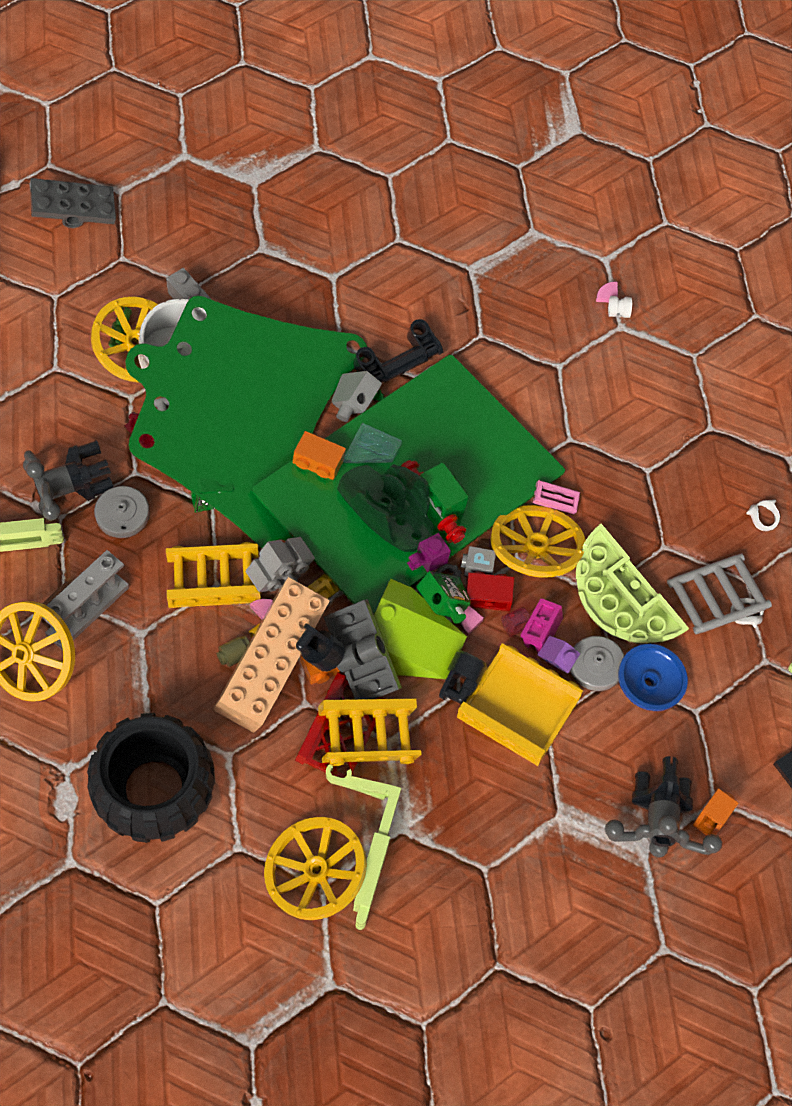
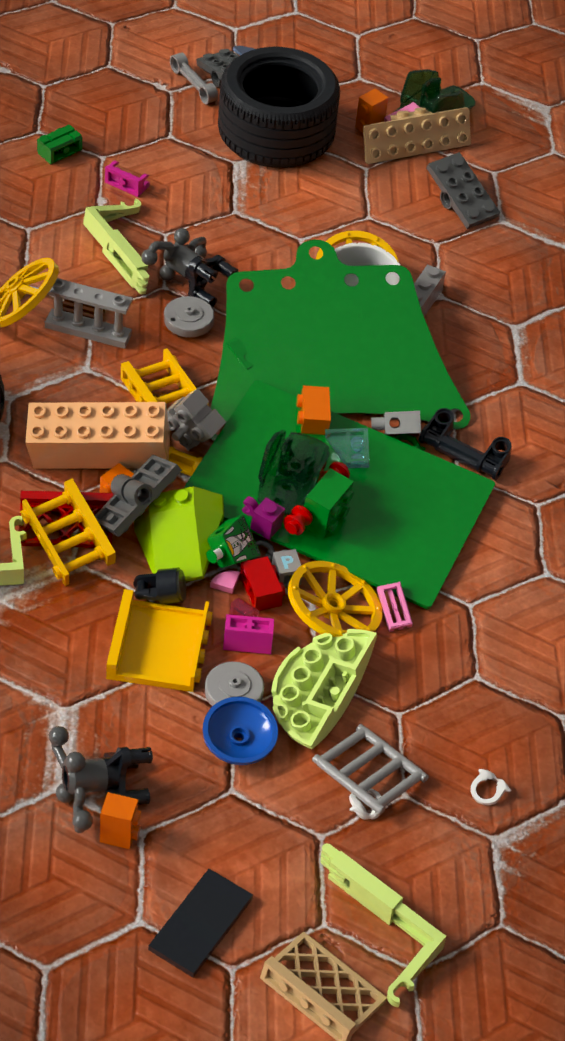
camera: 65 degrees right, 15 degrees down
black piece [296,623,345,672] -> none
medium lavender brick [538,636,580,673] -> none

